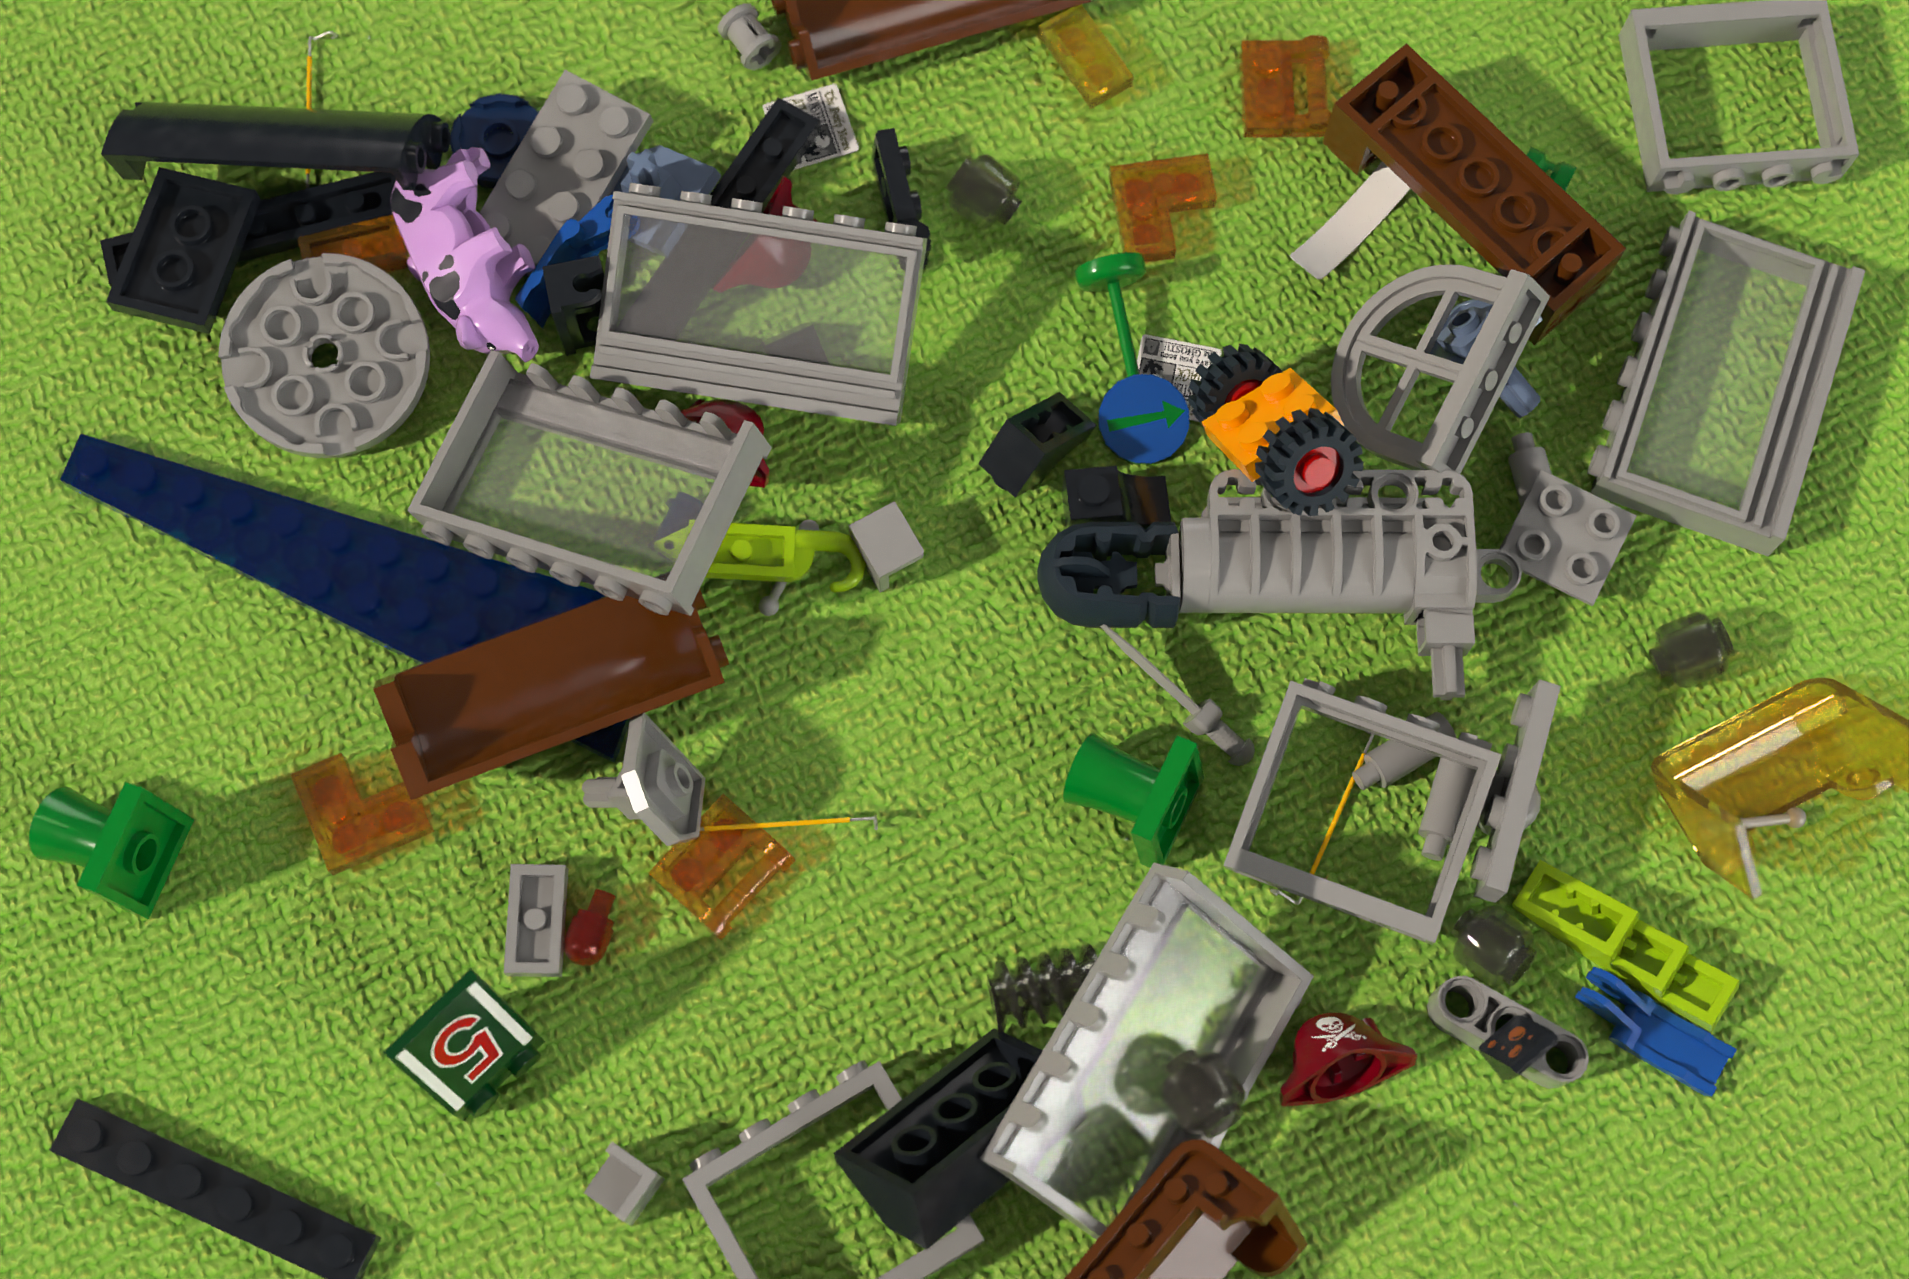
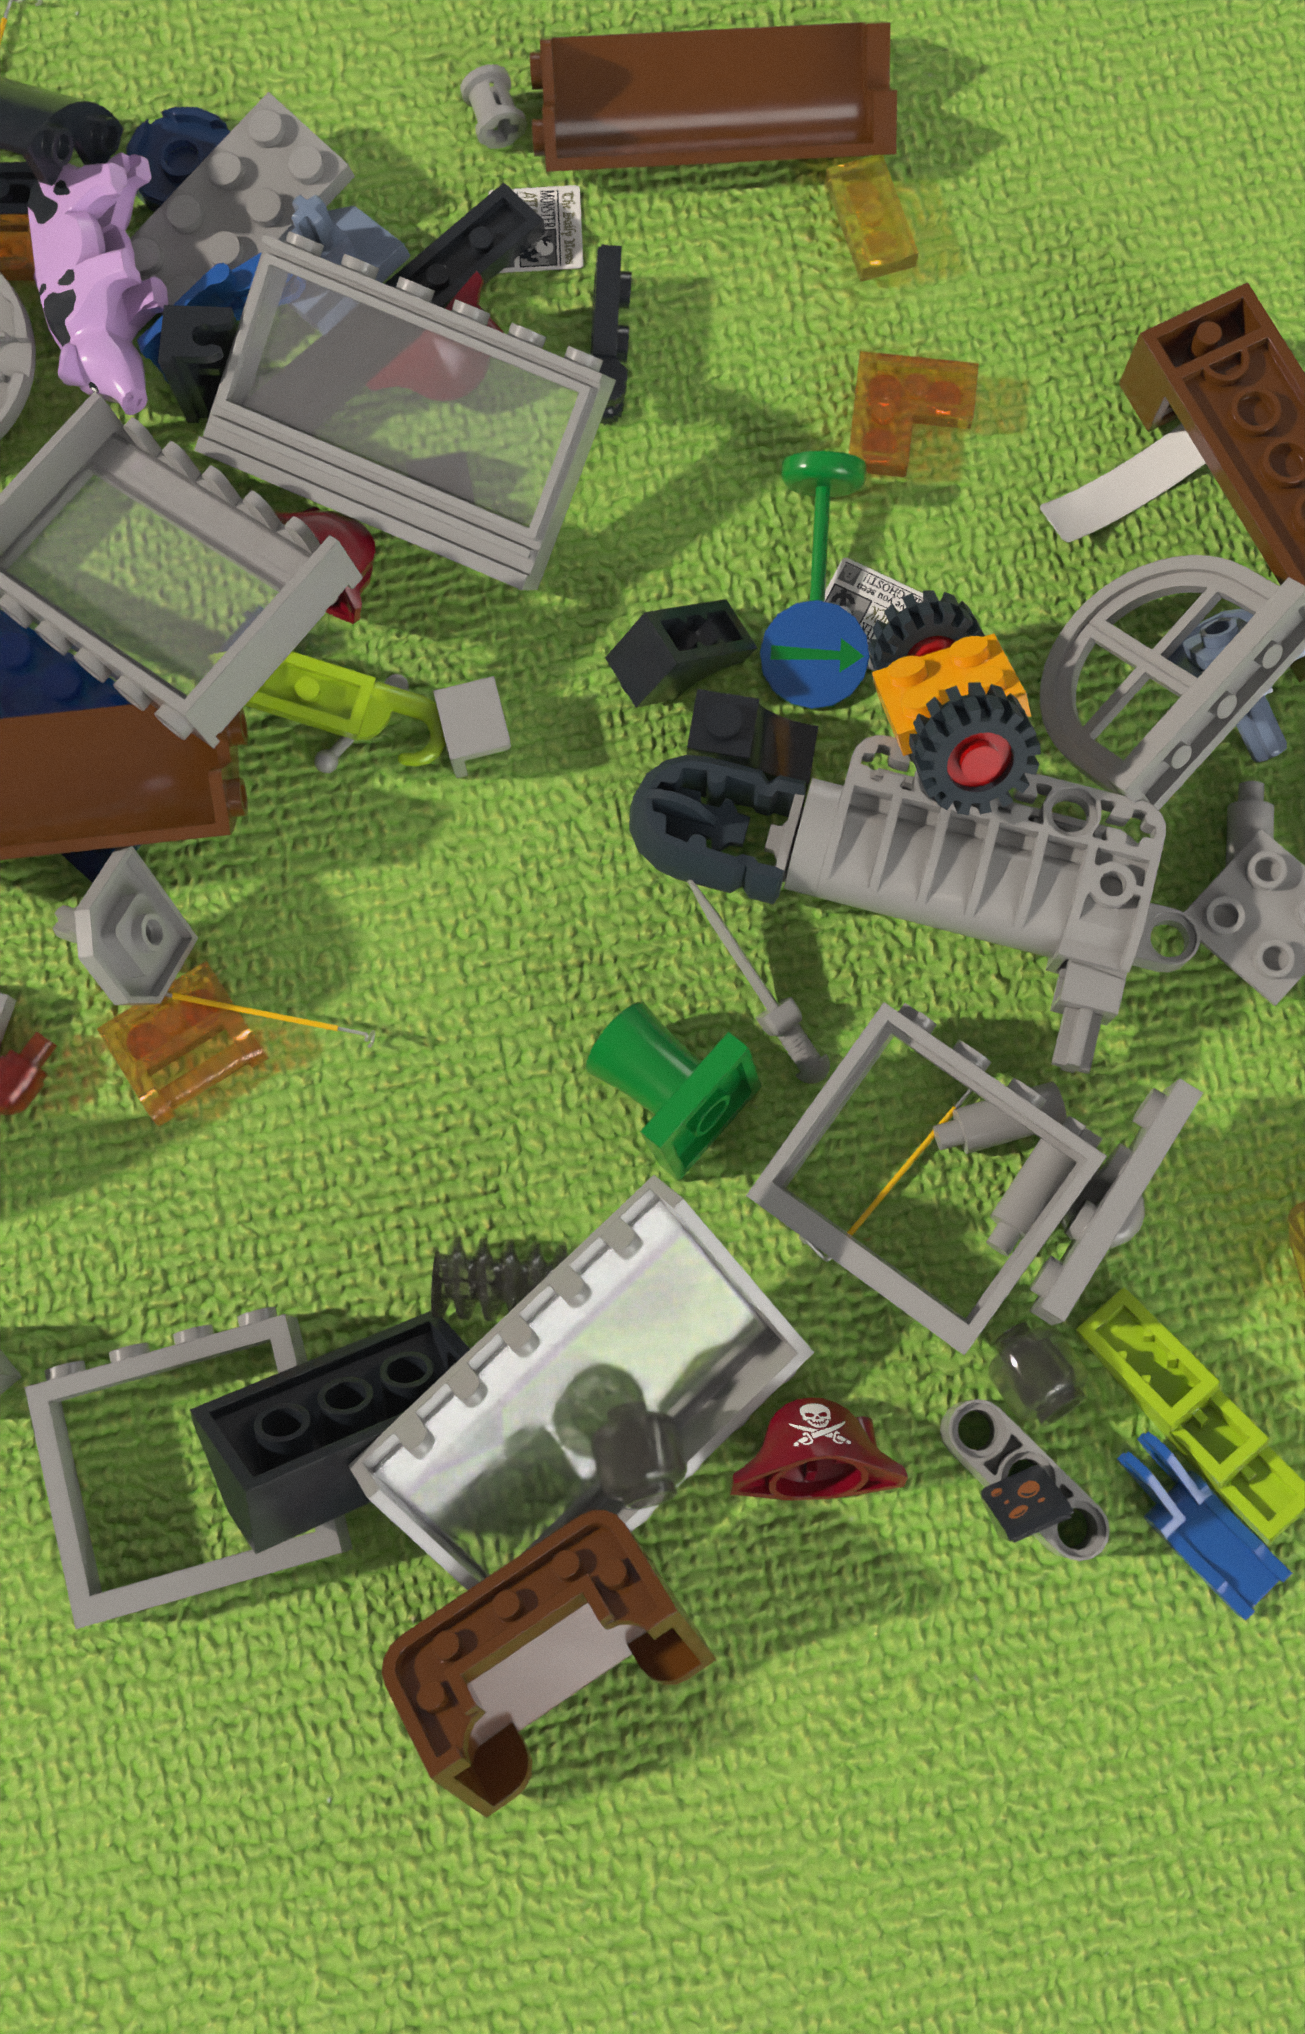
camera: 20 degrees right, 5 degrees up
clear smoke head [946,154,1022,230] -> none
clear orange plate [1239,35,1331,138] -> none

